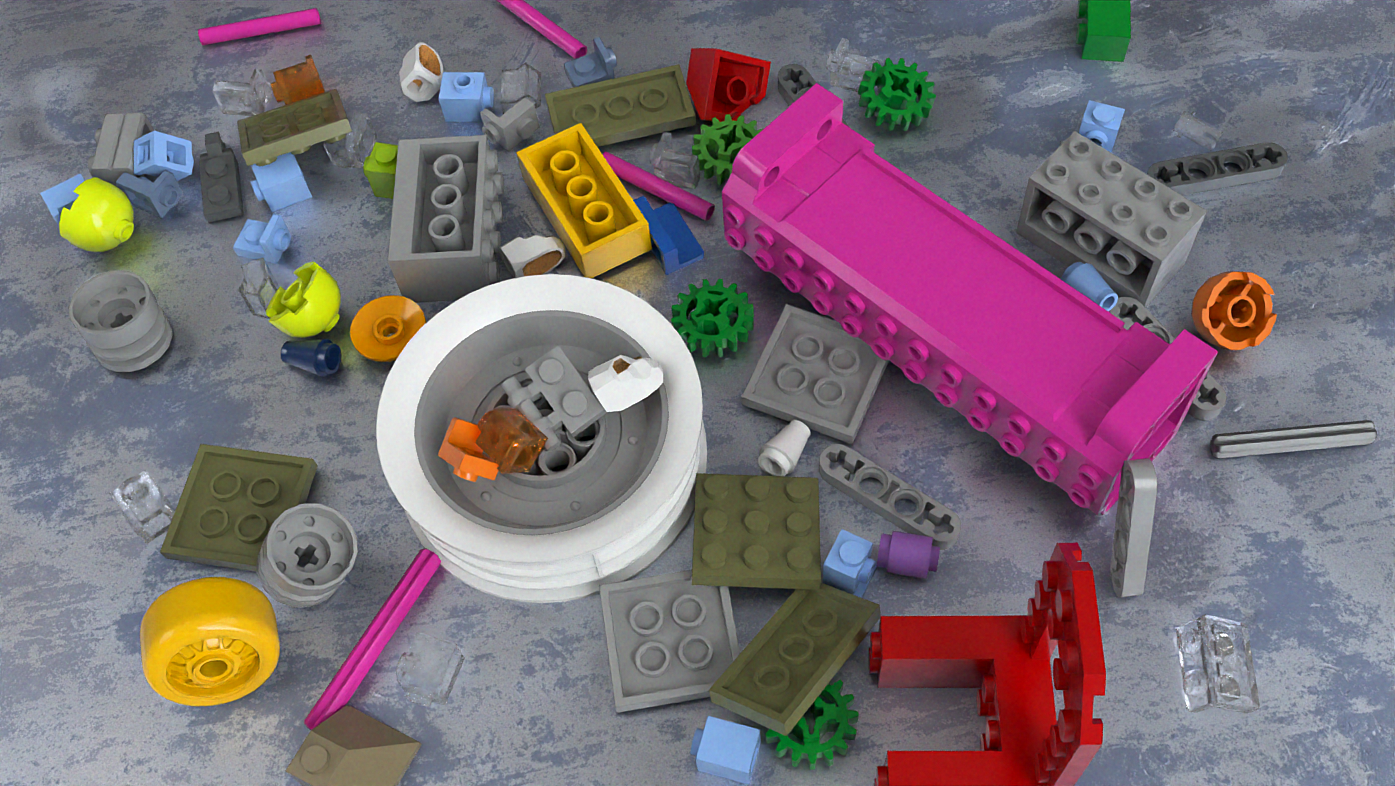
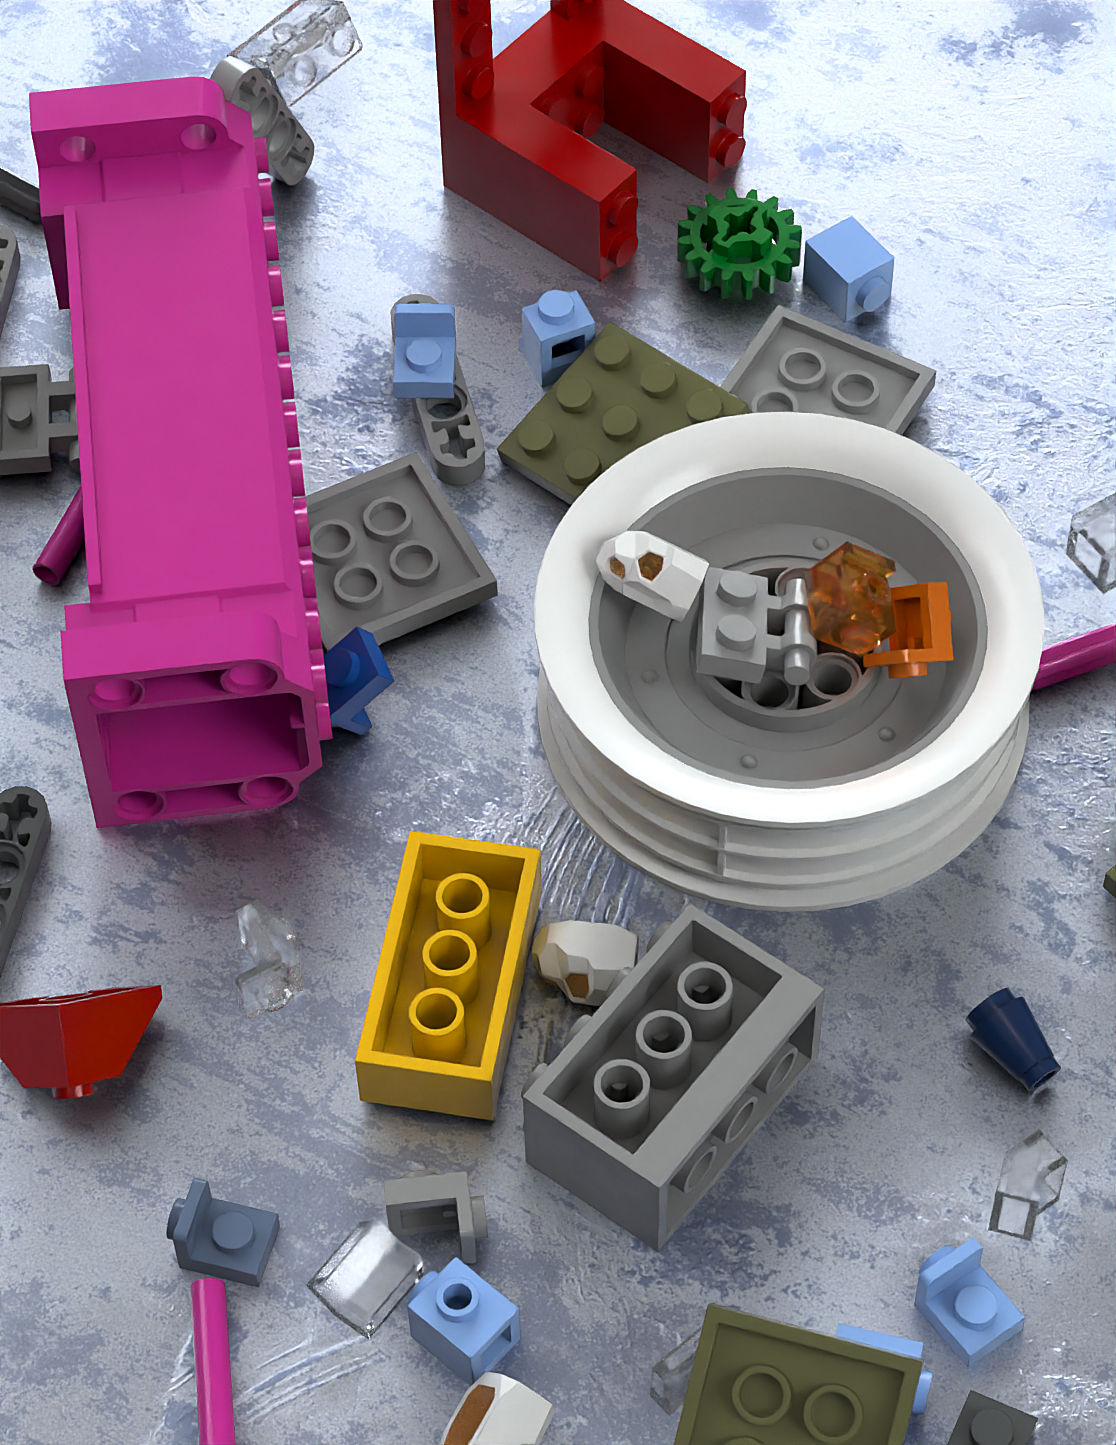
camera: 145 degrees left, 5 degrees down
neon yellow cylinder [266,261,341,338] -> none
light orange dish [350,295,426,362] -> none
lime brick [363,142,398,199] -> none
olive plate [545,64,696,147] -> none
dark pink piece [602,152,715,221] -> none
blue panel [633,196,704,275] -> none
green gear [671,279,754,358] -> none
bright green gear [692,114,763,185] -> none
olive plate [709,583,881,736] -> none
white cone [758,420,811,476] -> none
medium lavender brick [877,531,940,579] -> none
none -> blue bracket [323,626,395,735]
none -> light blue bracket [393,303,457,398]

